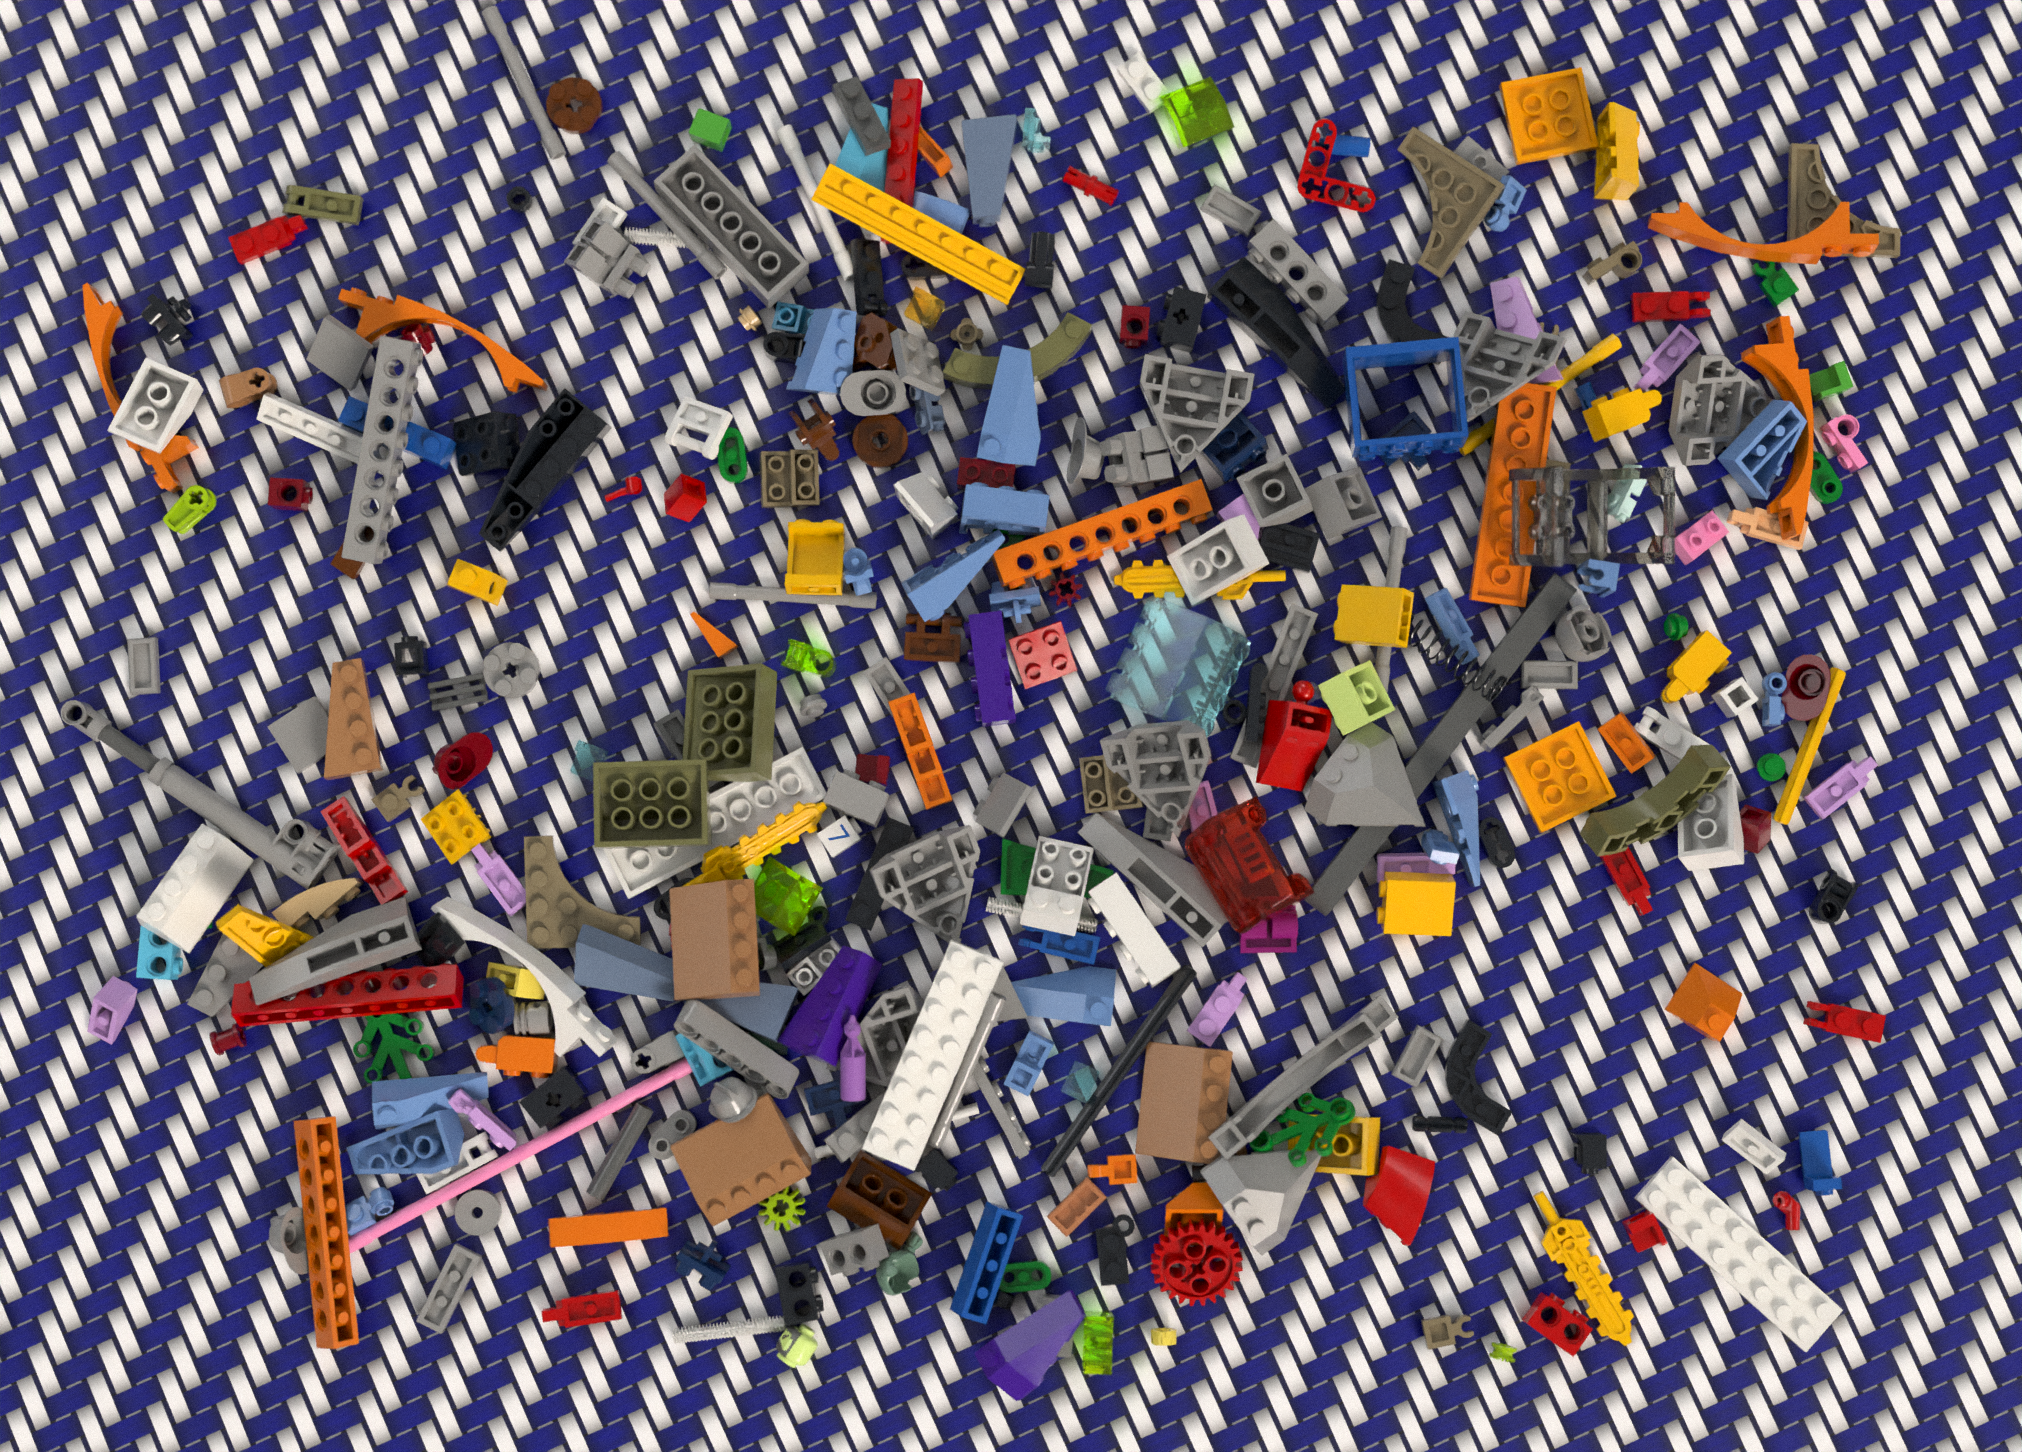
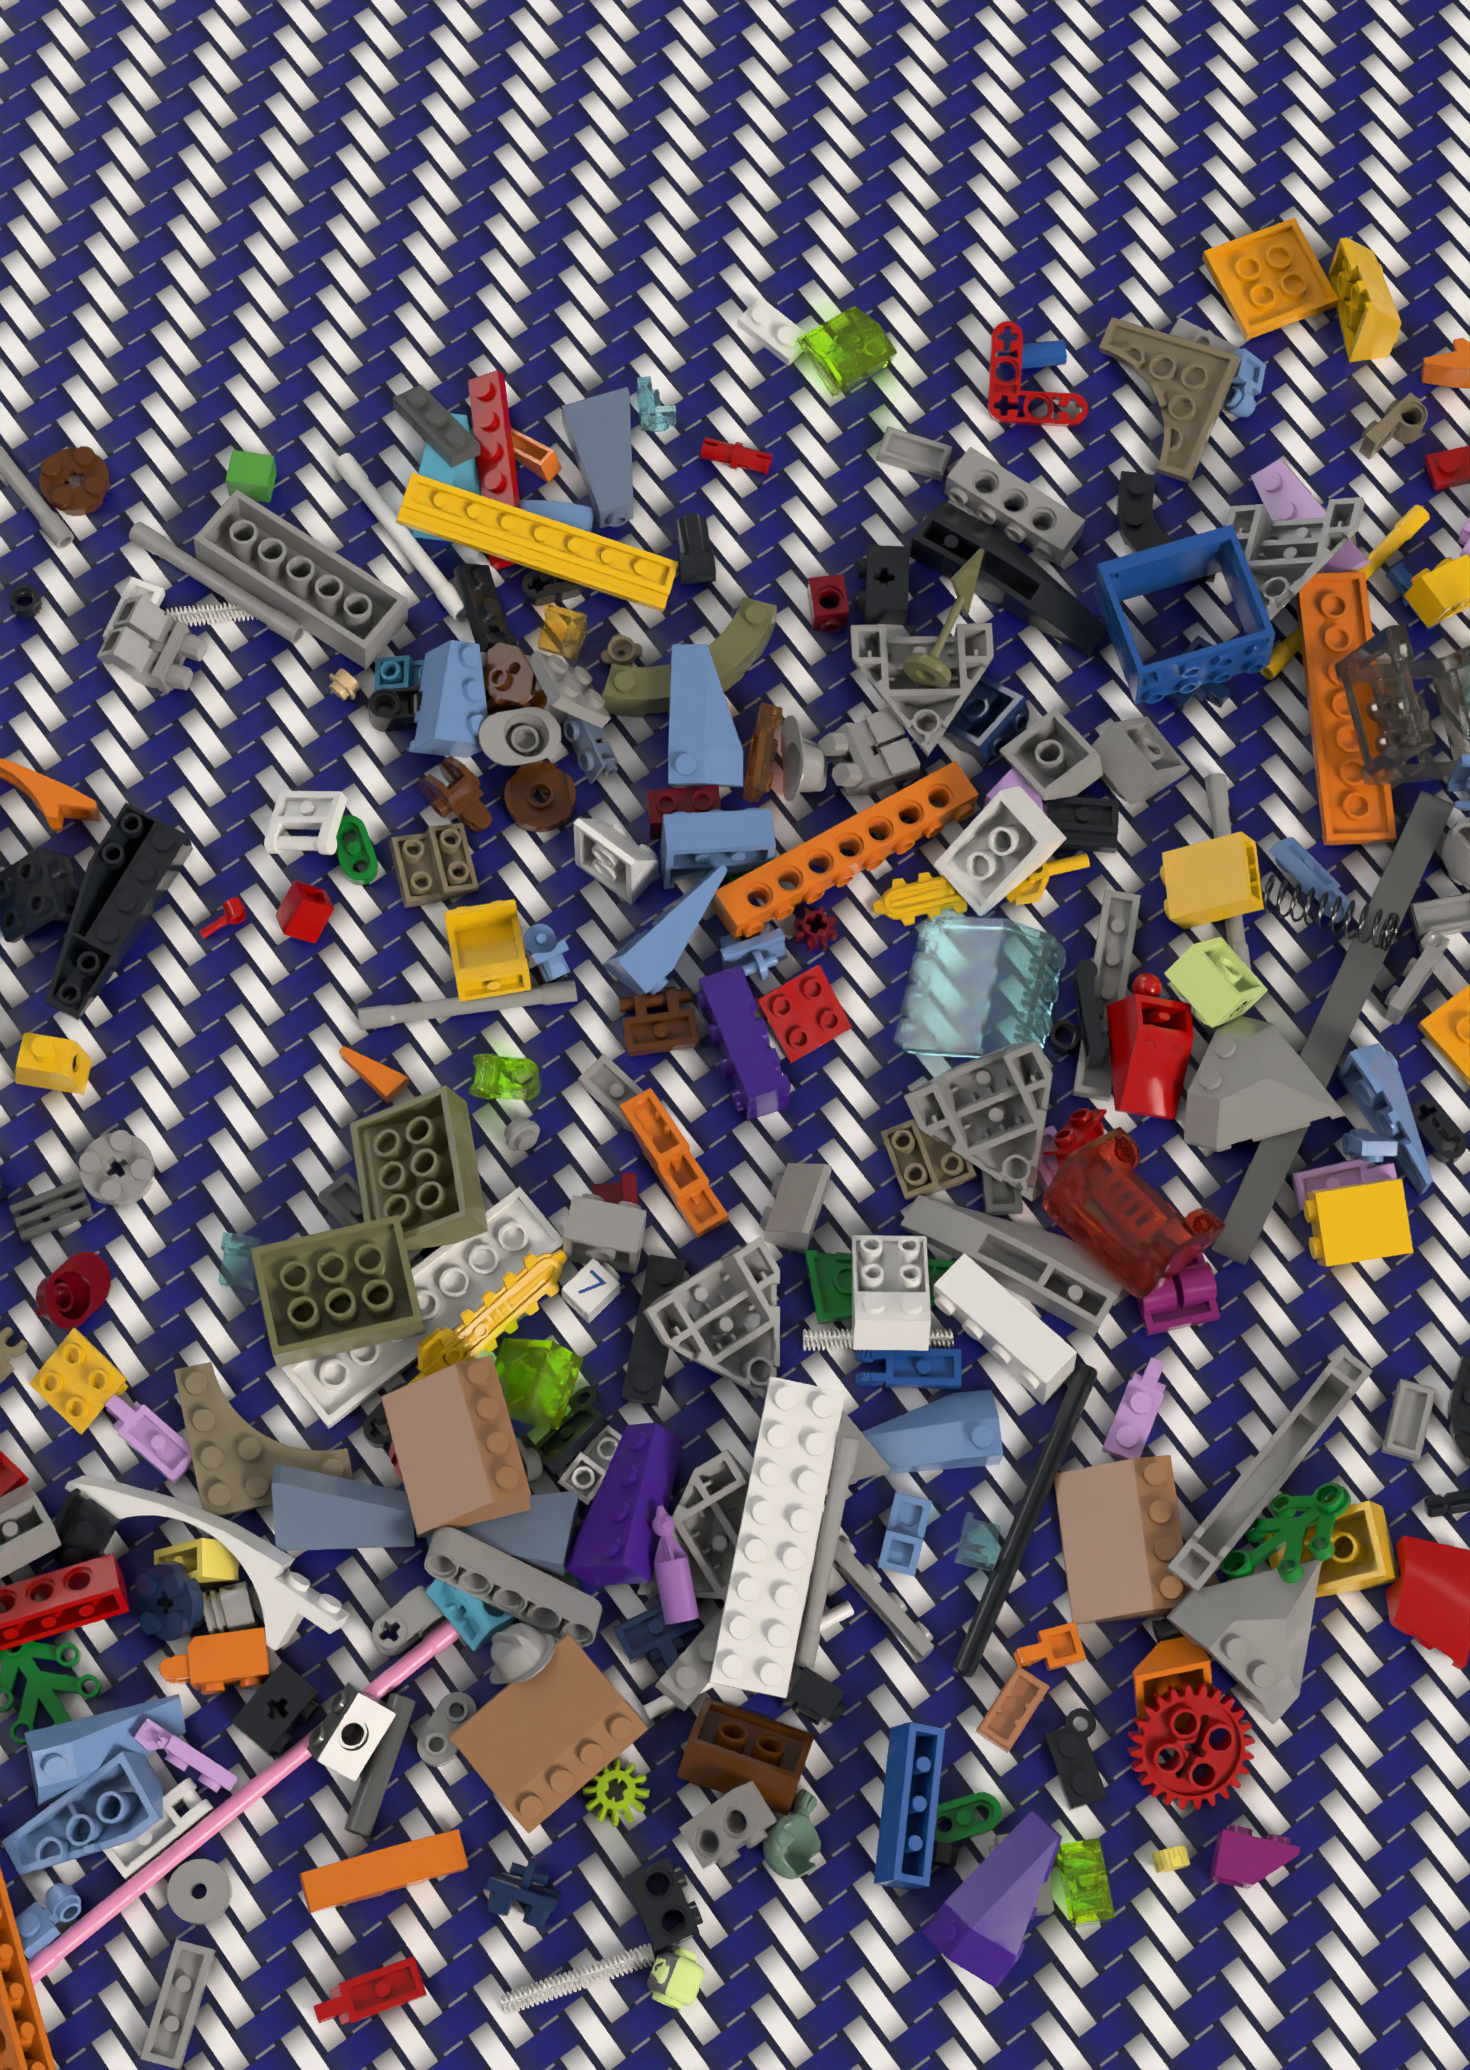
camera: 15 degrees left, 15 degrees down
none -> brick [307,1682,396,1782]
none -> clear orange hinge [743,703,783,803]
none -> olive piece [903,548,984,689]
none -> red hinge [1043,1108,1107,1172]
none -> magenta slope [1209,1825,1300,1889]

